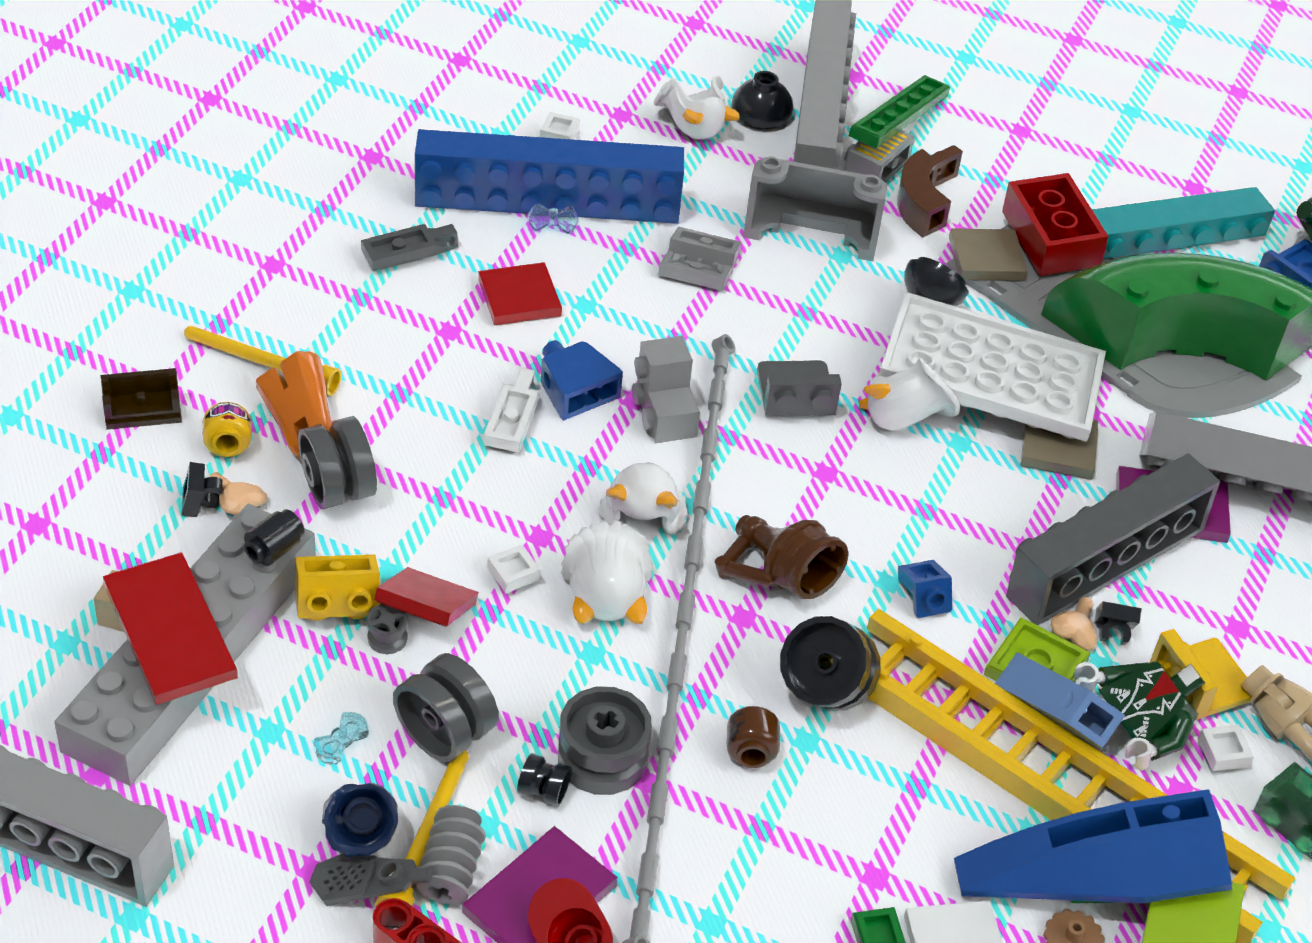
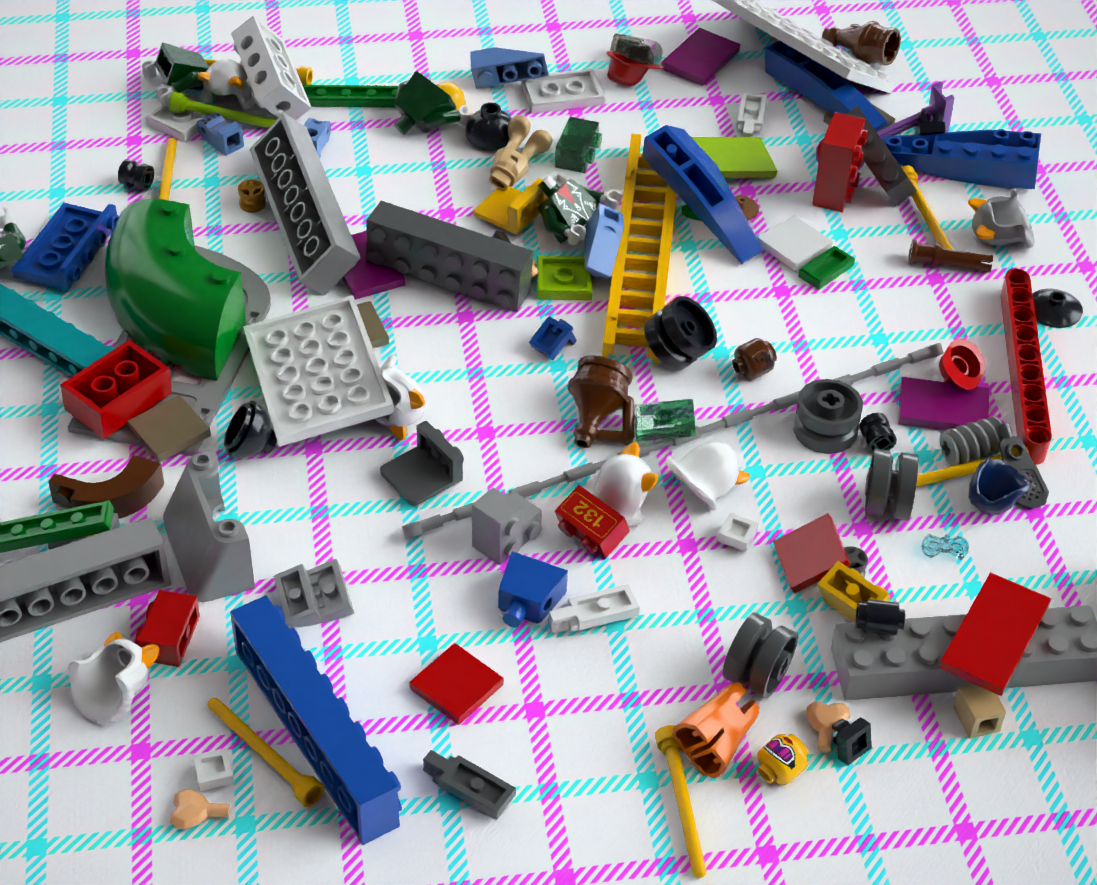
camera: 120 degrees left, 0 degrees up
dark brown hinge [100,368,182,430] -> none
clear light blue piece [528,204,579,234] -> none
black piece [731,71,793,129] -> none
none -> red brick [135,590,200,667]
none -> light nougat rock [170,789,230,829]
none -> red brick [554,485,630,559]
none -> clear green tile [635,399,696,442]

